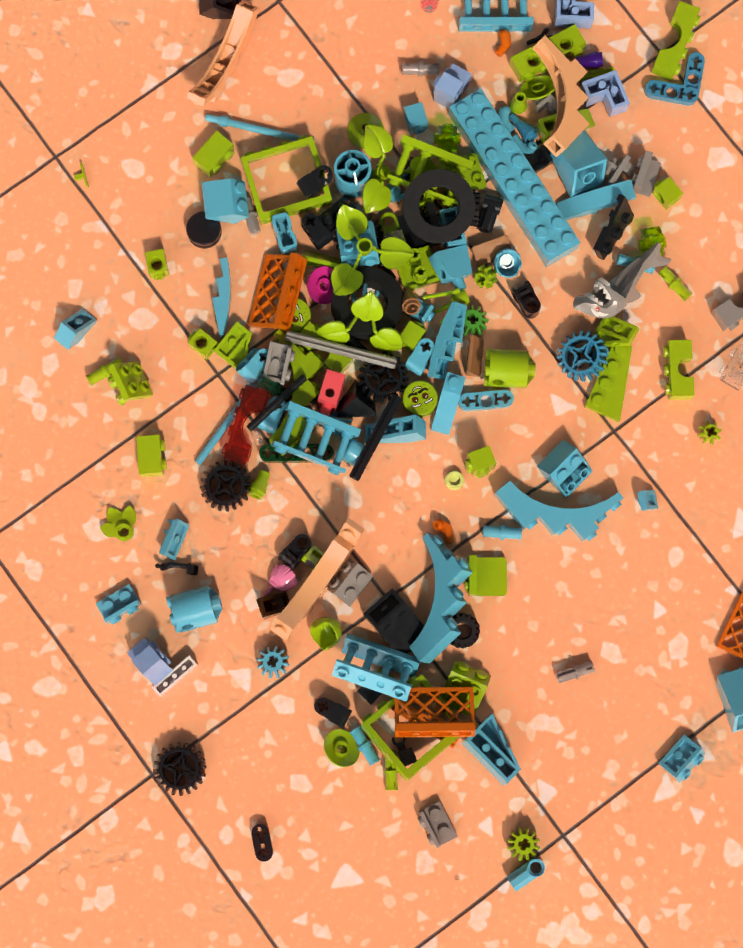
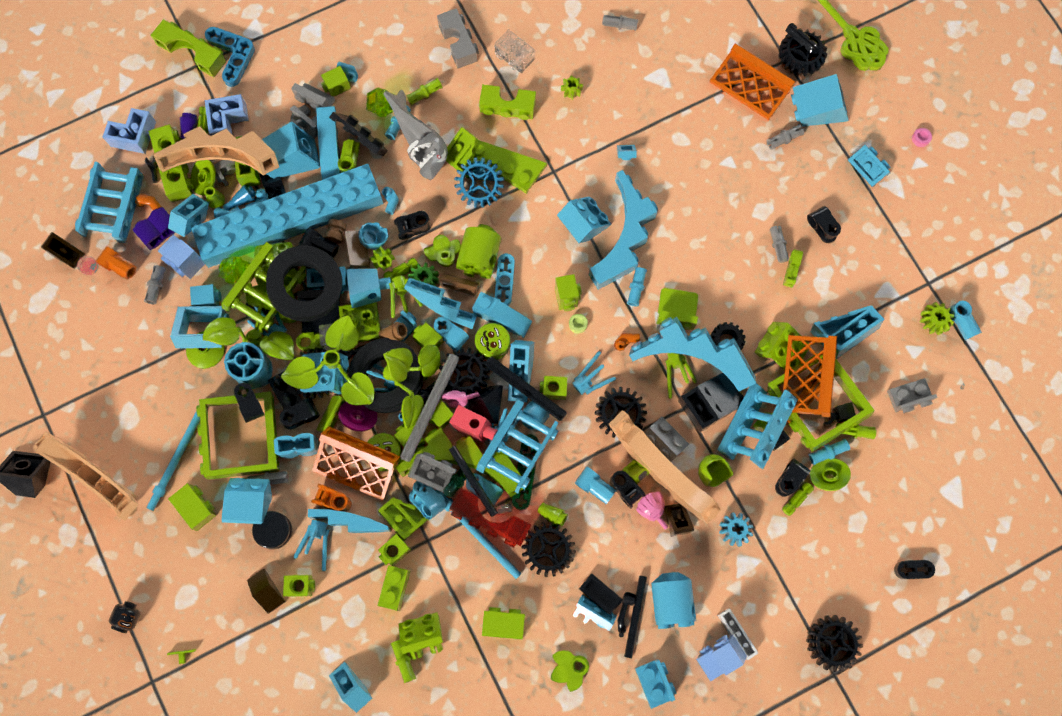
camera: 80 degrees left, 5 degrees down
none -> orange piece [95,246,137,280]
none -> black head [109,601,140,633]
none -> dark purple brick [133,207,176,250]
none -> medium azure brick [168,194,209,237]
none -> medium azure window [170,306,230,348]
none -> dark brown slope [247,568,286,614]
none -> medium azure plant [294,520,330,571]
none -> orange piece [311,484,352,512]
none -> medium nougat wheel [324,219,347,244]
none -> medium azure arm [337,61,358,83]
none -> lime piece [338,139,360,173]
none -> lime brick [377,565,411,611]
none -> medium azure arm [382,187,399,215]
none -> lime axle [383,258,418,281]
none -> lime plate [424,235,461,267]
none -> bright pink piece [441,390,480,408]
none -> lime brick [539,376,568,400]
none -> medium azure plant [572,351,616,395]
none -> medium azure piece [575,467,617,504]
none -> black tile [579,573,623,616]
none -> black gear [595,387,647,438]
none -> black bar [624,575,647,659]
none -> lime plant [665,353,697,399]
none -> light grey pin [766,124,804,150]
none -> lime axle [782,482,814,516]
none -> lime piece [783,249,803,288]
none -> black piece [807,206,841,243]
none -> bright pink tile [912,128,932,147]

